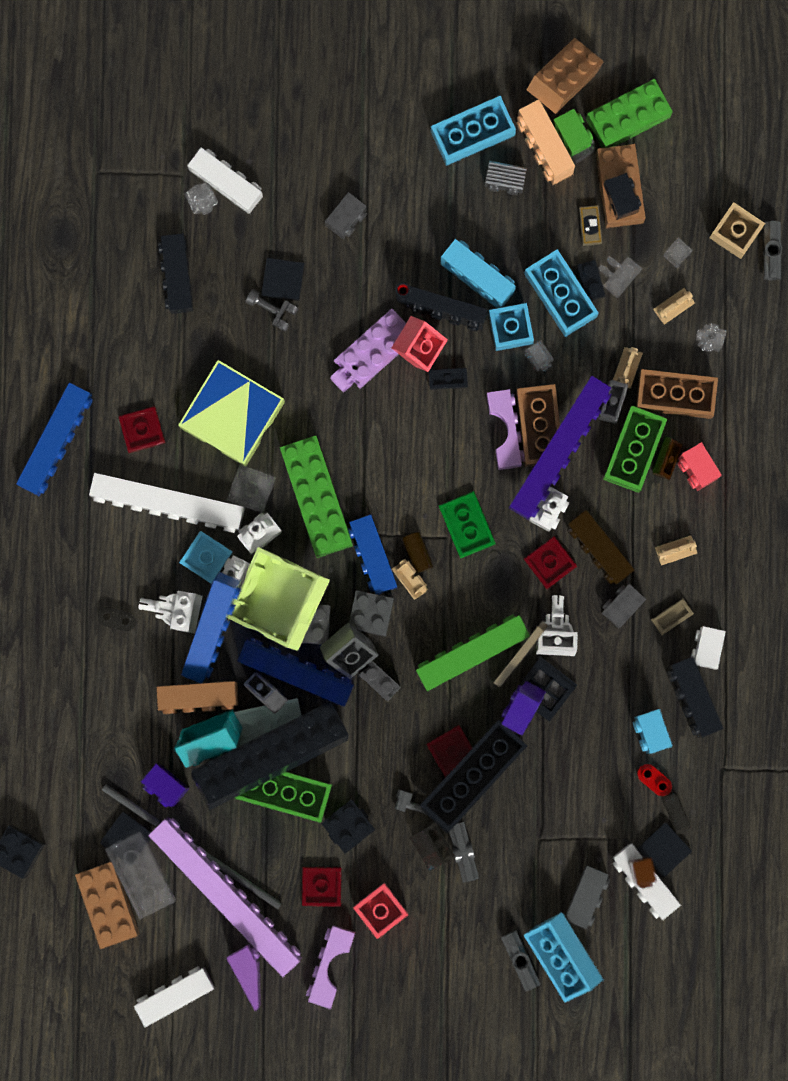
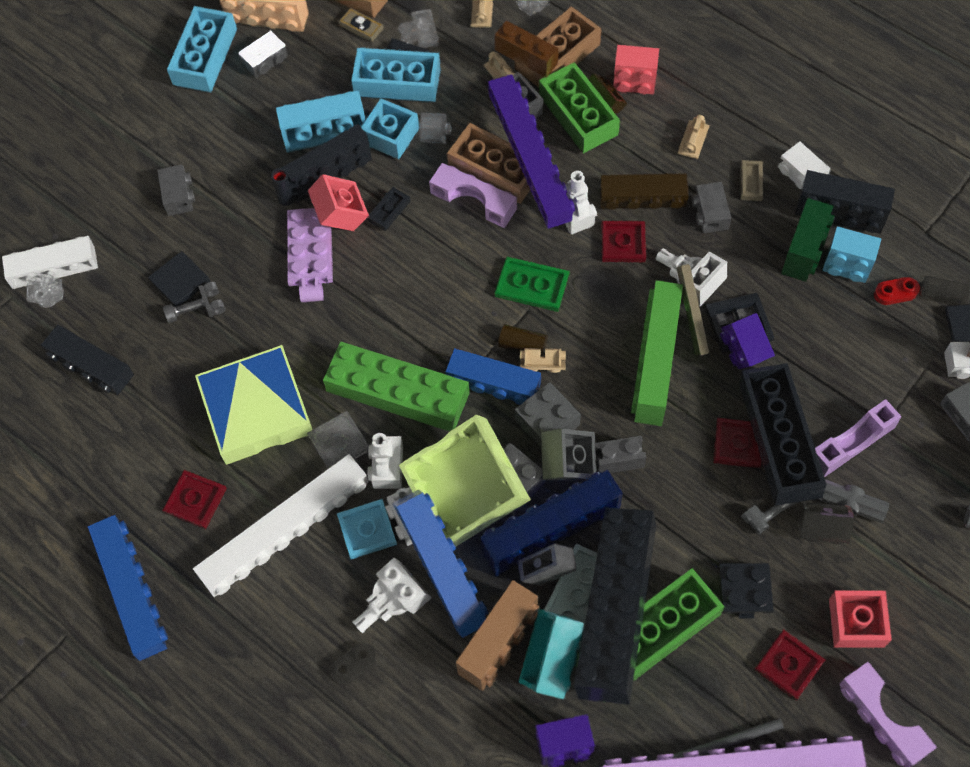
camera: 55 degrees left, 20 degrees down
none -> reddish brown brick [494,21,559,78]
none -> dark green brick [781,198,835,282]
none -> lavender arch [815,399,901,477]

